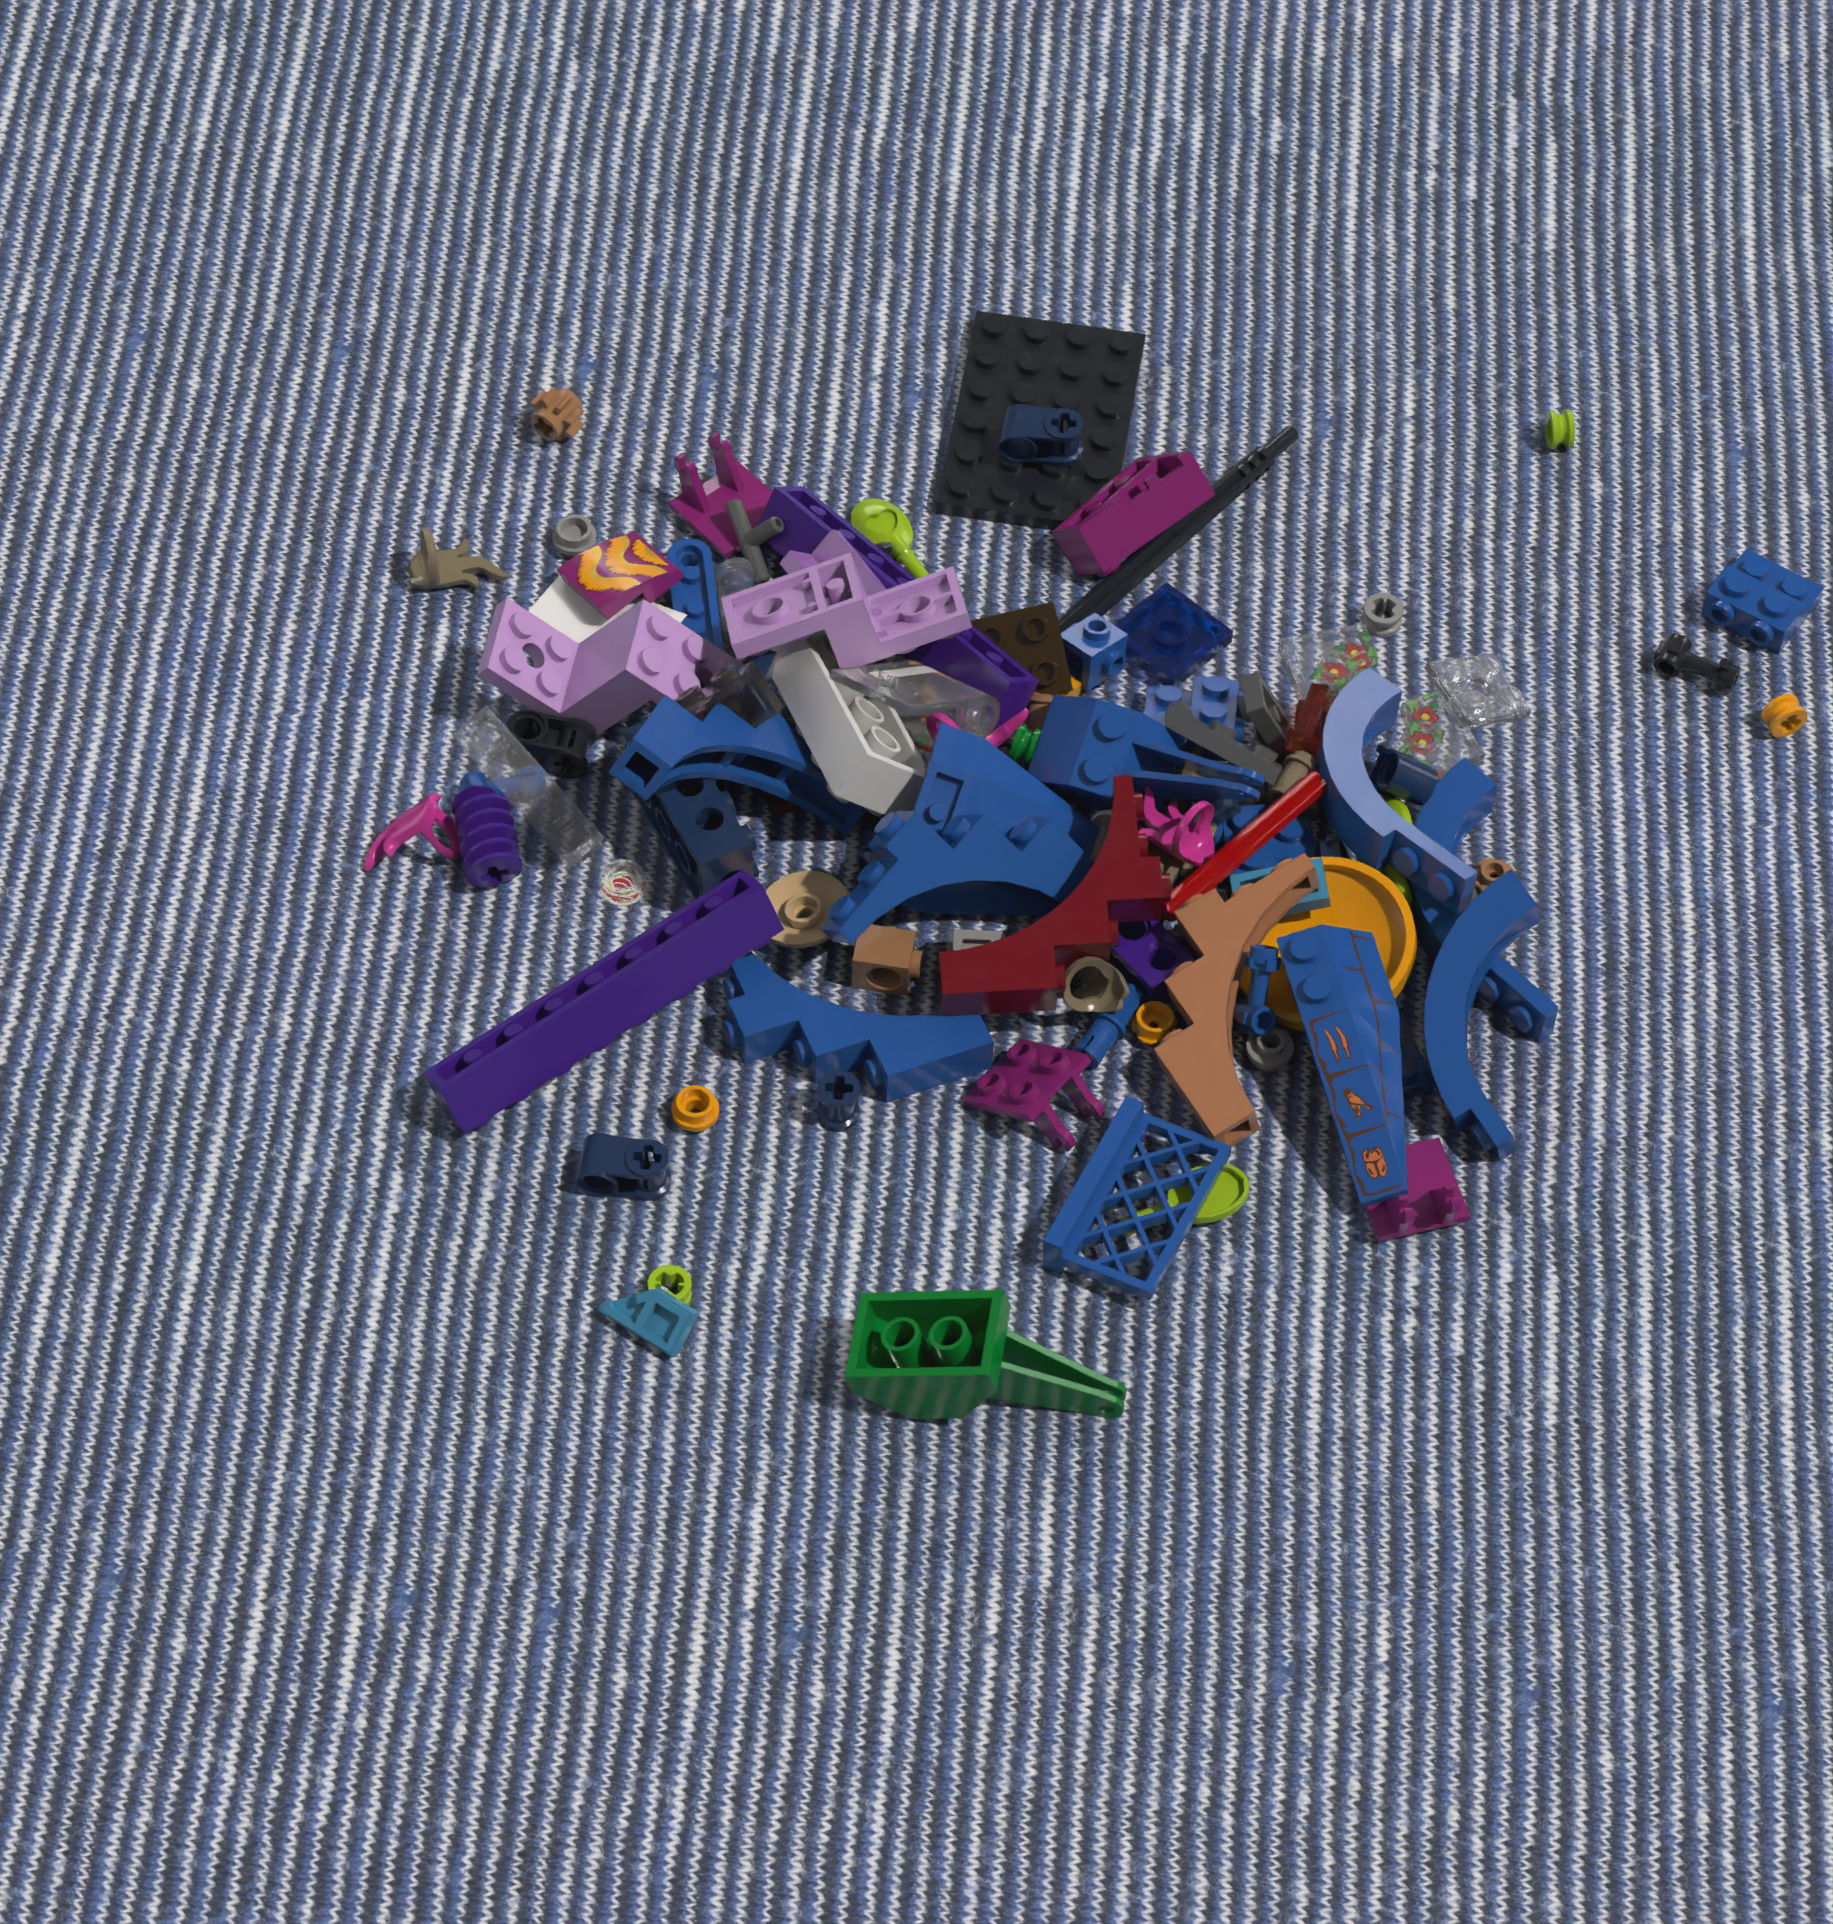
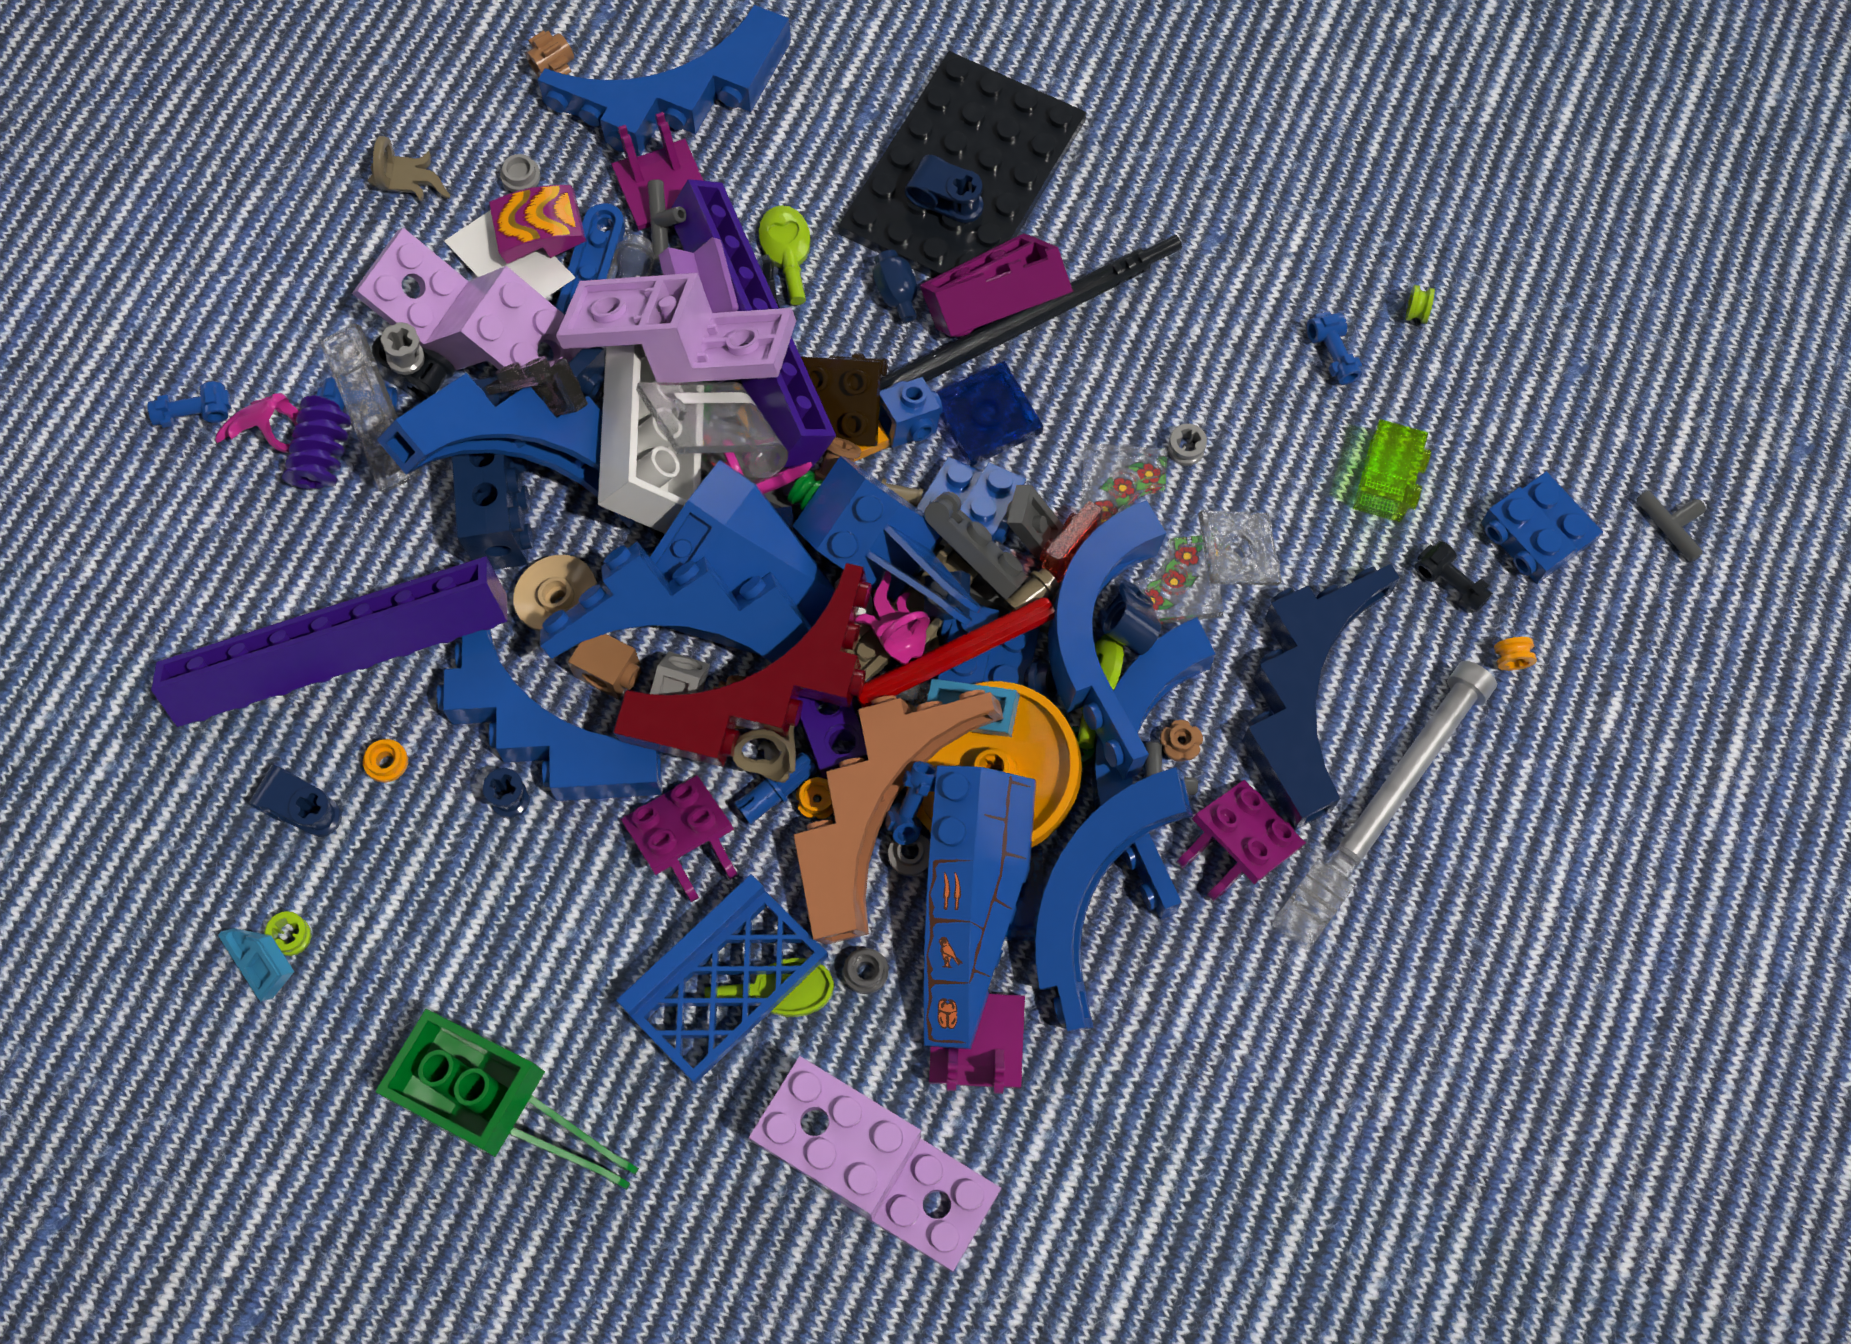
camera: 20 degrees right, 15 degrees up
clear tile [600,859,646,906] -> none
none -> blue bar [147,381,232,428]
none -> light grey bush [381,322,425,375]
none -> blue arch [538,5,791,156]
none -> lavender bracket [749,1056,1001,1273]
none -> flat silver plate [843,948,889,994]
none -> dark blue plant [872,250,917,323]
none -> magenta plate [1176,779,1306,902]
none -> dark blue arch [1242,564,1400,830]
none -> piece [1271,661,1497,952]
none -> blue bar [1307,311,1362,385]
none -> clear neon green brick [1352,419,1431,522]

